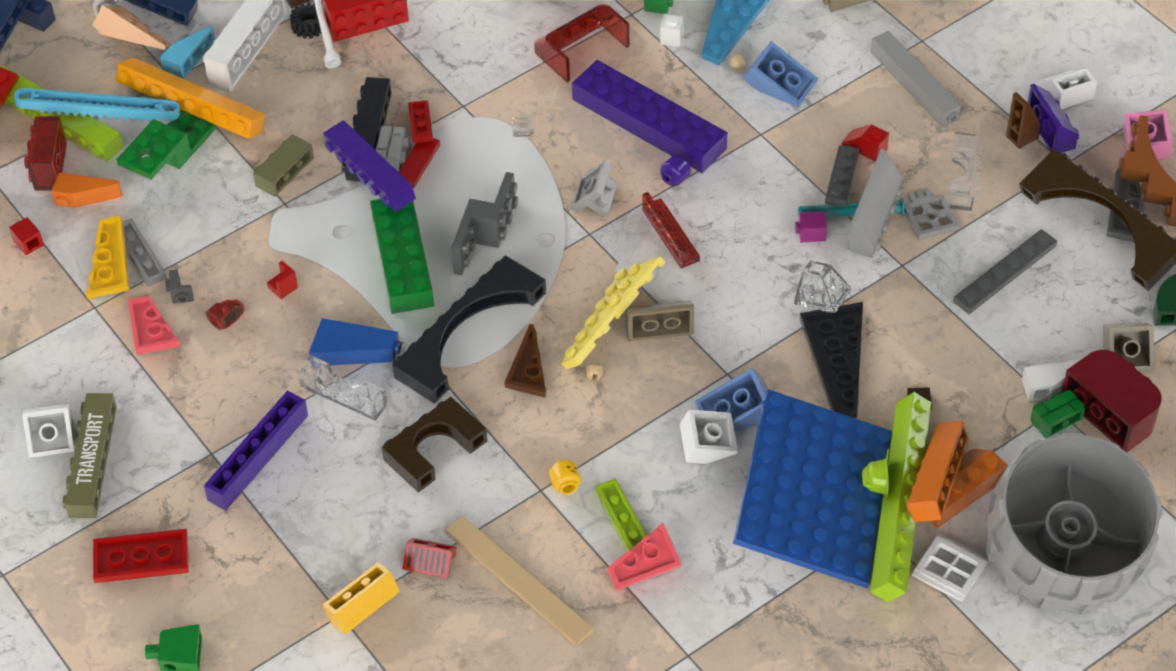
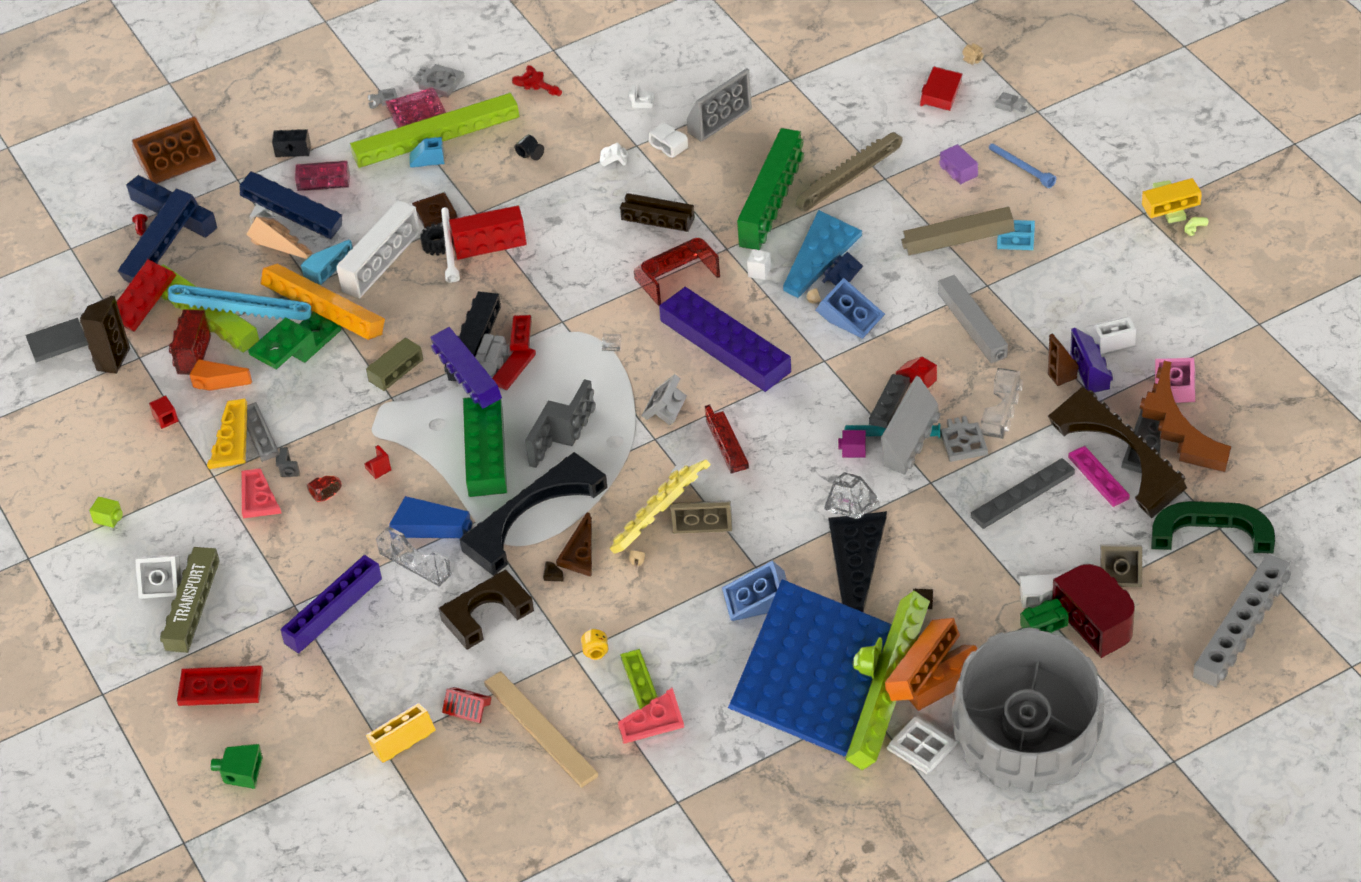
camera: 10 degrees right, 5 degrees down
dark purple head [660,155,691,186] -> none
white slope [679,409,738,464] -> none
none -> dark brown tile [543,561,564,582]
none -> dark blue bracket [822,252,863,286]
none -> dark pink tile [1068,446,1130,507]

